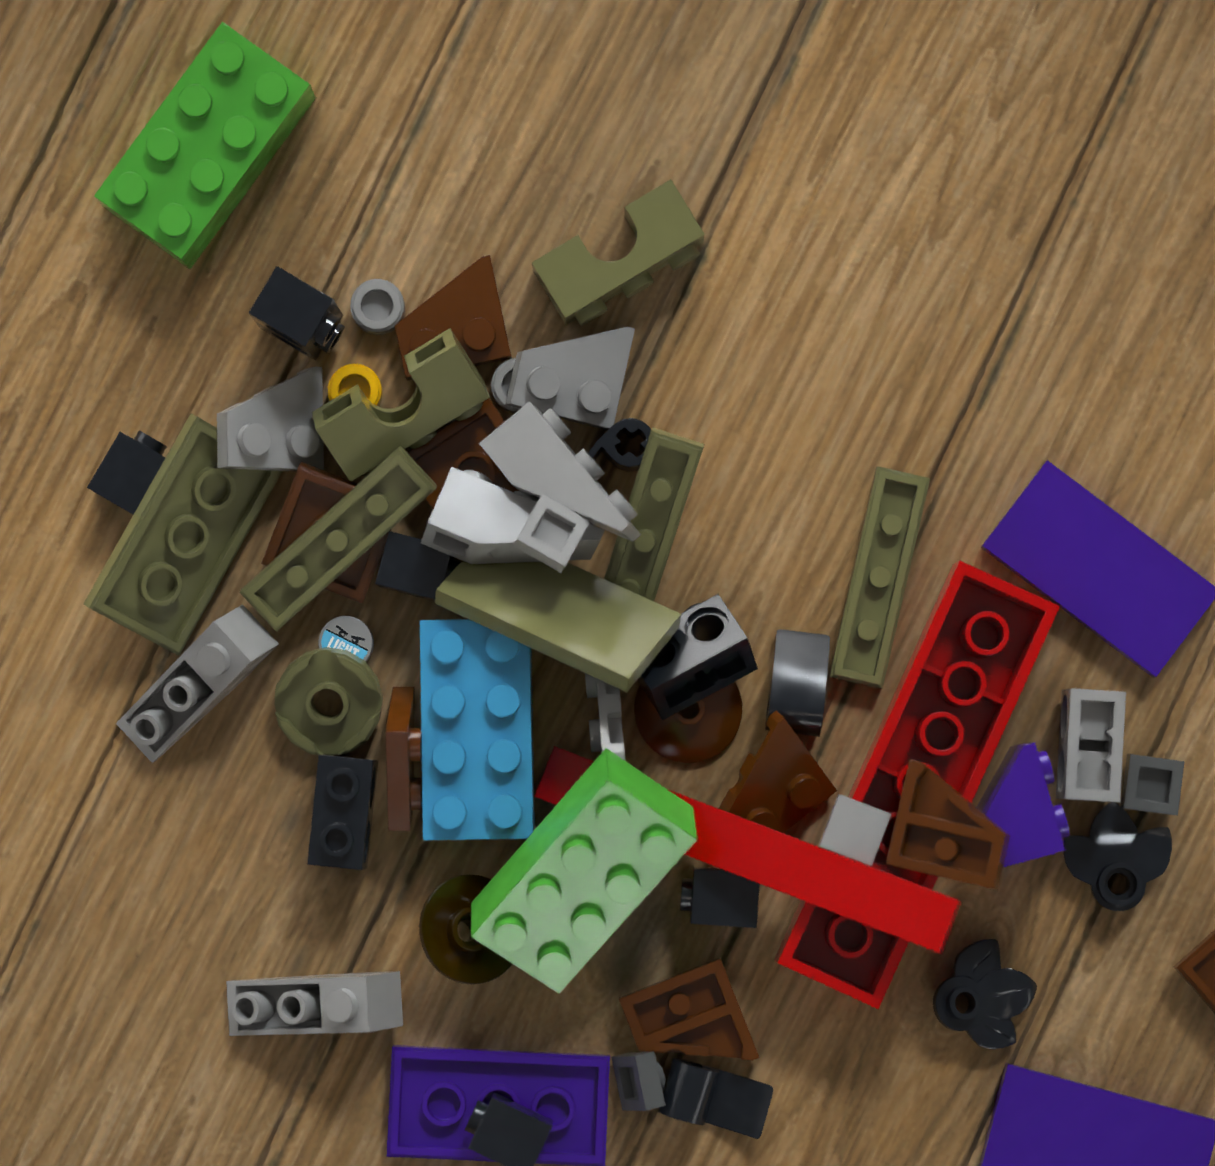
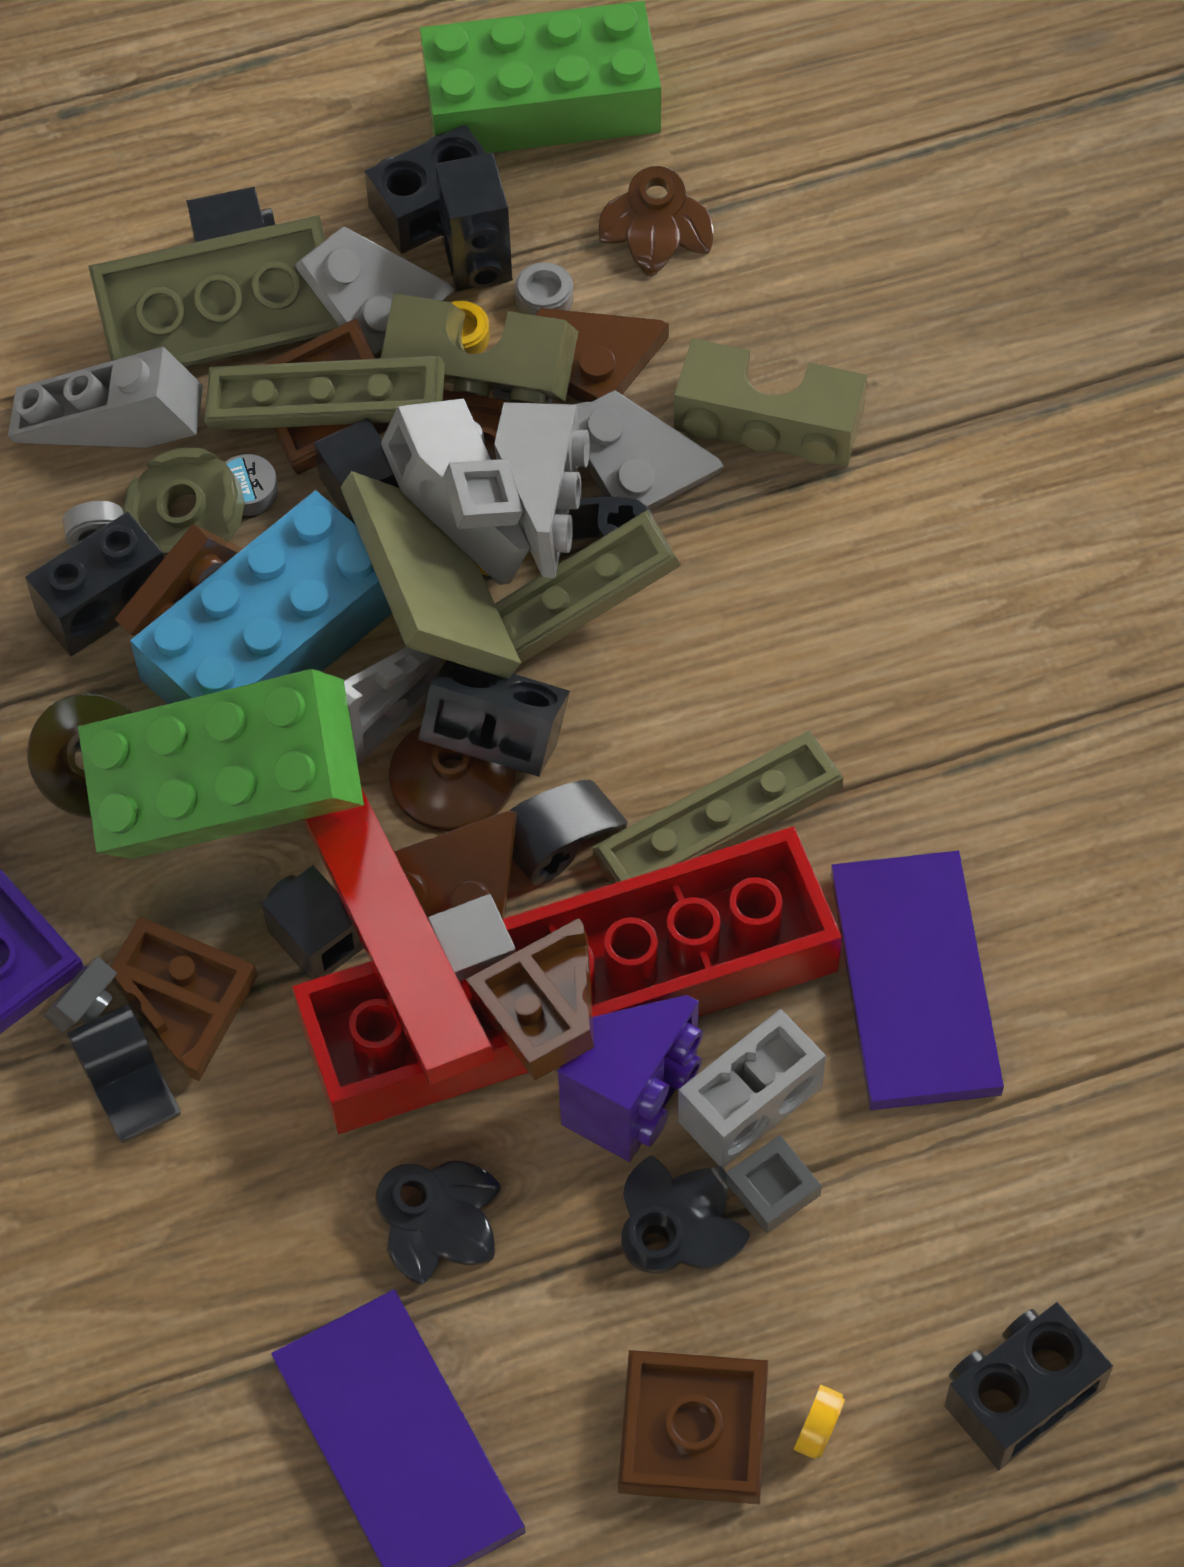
camera: 45 degrees right, 25 degrees down
none -> light grey tile [62,501,124,546]
none -> black brick [364,124,500,254]
none -> reddish brown plate [599,166,713,277]

